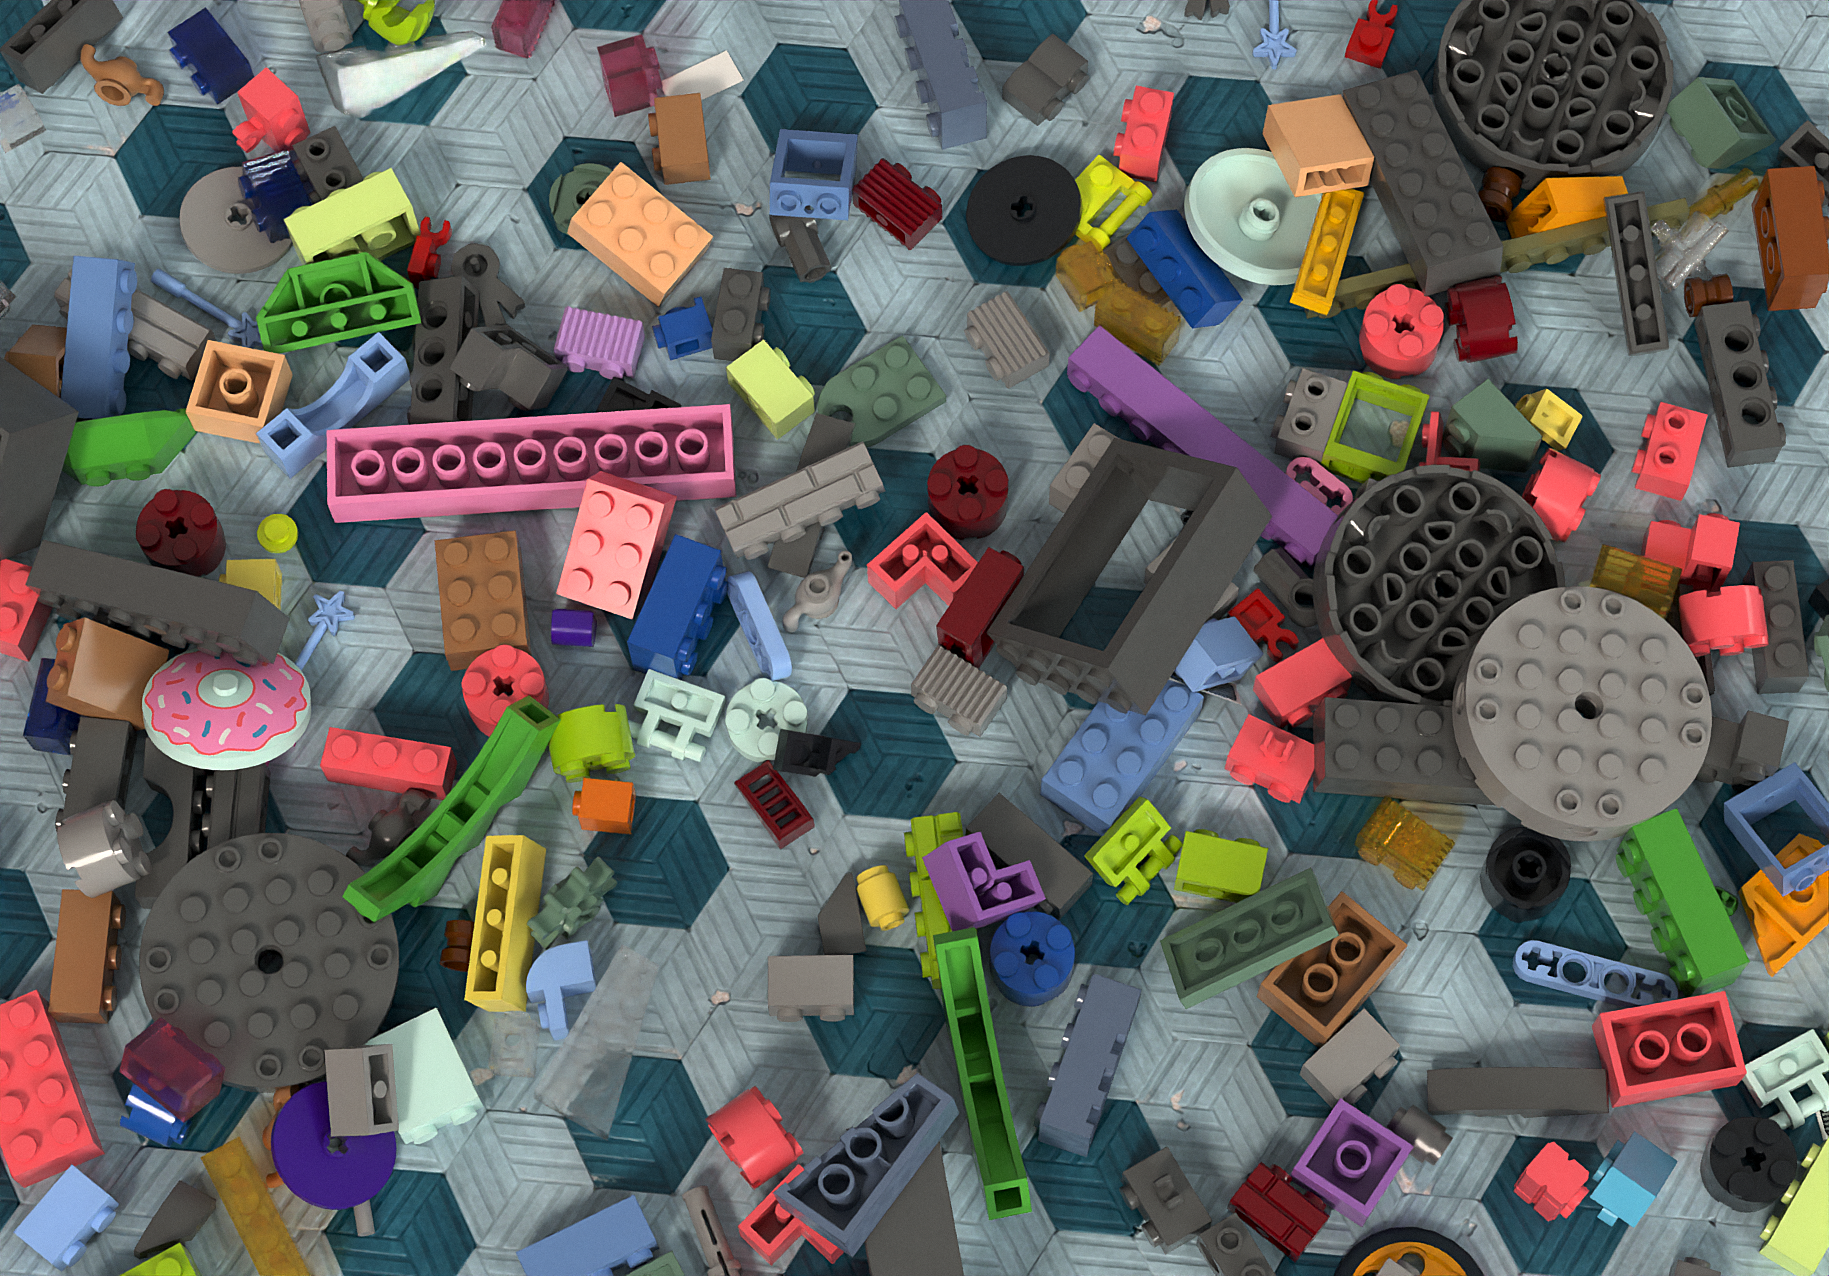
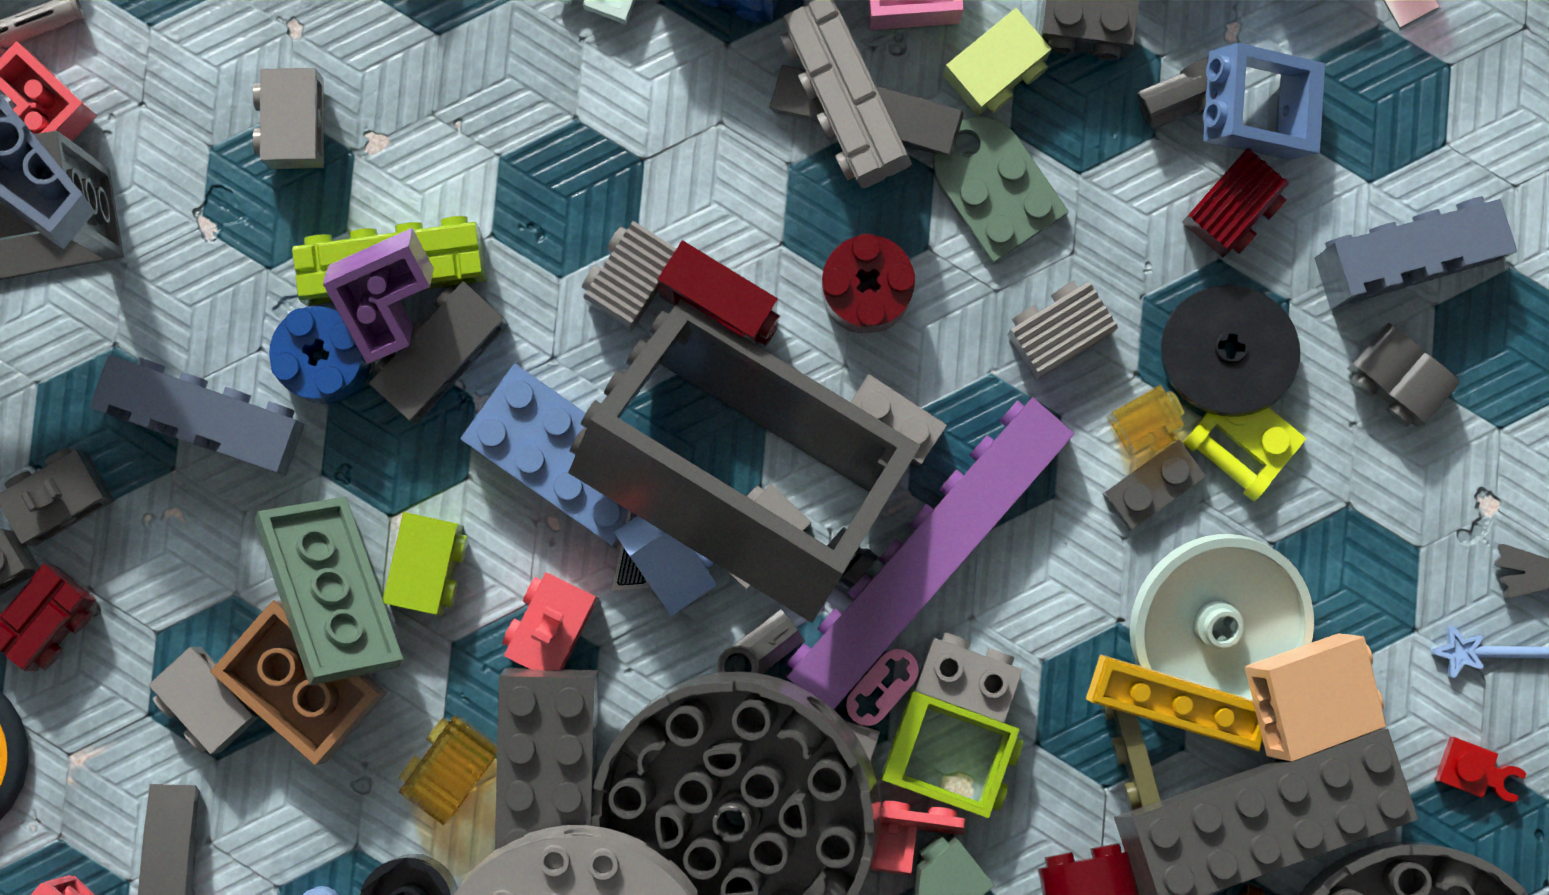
camera: 90 degrees right, 15 degrees up
coral brick [705,1086,804,1190] -> none
light aqua plate [725,678,808,762] -> none
light blue beam [727,571,792,681] -> none
dark red slope [734,760,815,850] -> none
black slope [773,729,861,777] -> none
light grey piece [783,551,852,632] -> none
dark grey slope [817,872,866,955] -> none
light yellow brick [856,865,909,931] -> none
coral brick [867,512,978,609] -> none
bright green arch [933,927,1032,1220] -> none
lime plate [1084,796,1183,905] -> none
clear yellow brick [1093,279,1181,366] -> none
coral brick [1113,85,1174,183] -> none
blue brick [1126,209,1243,329] -> none
red plate [1227,588,1299,663] -> none
coral brick [1253,638,1352,729] -> none
medium lavender brick [1291,1098,1414,1227] -> none
coral brick [1359,284,1444,379] -> none
flat silver brick [1386,1105,1453,1166] -> none

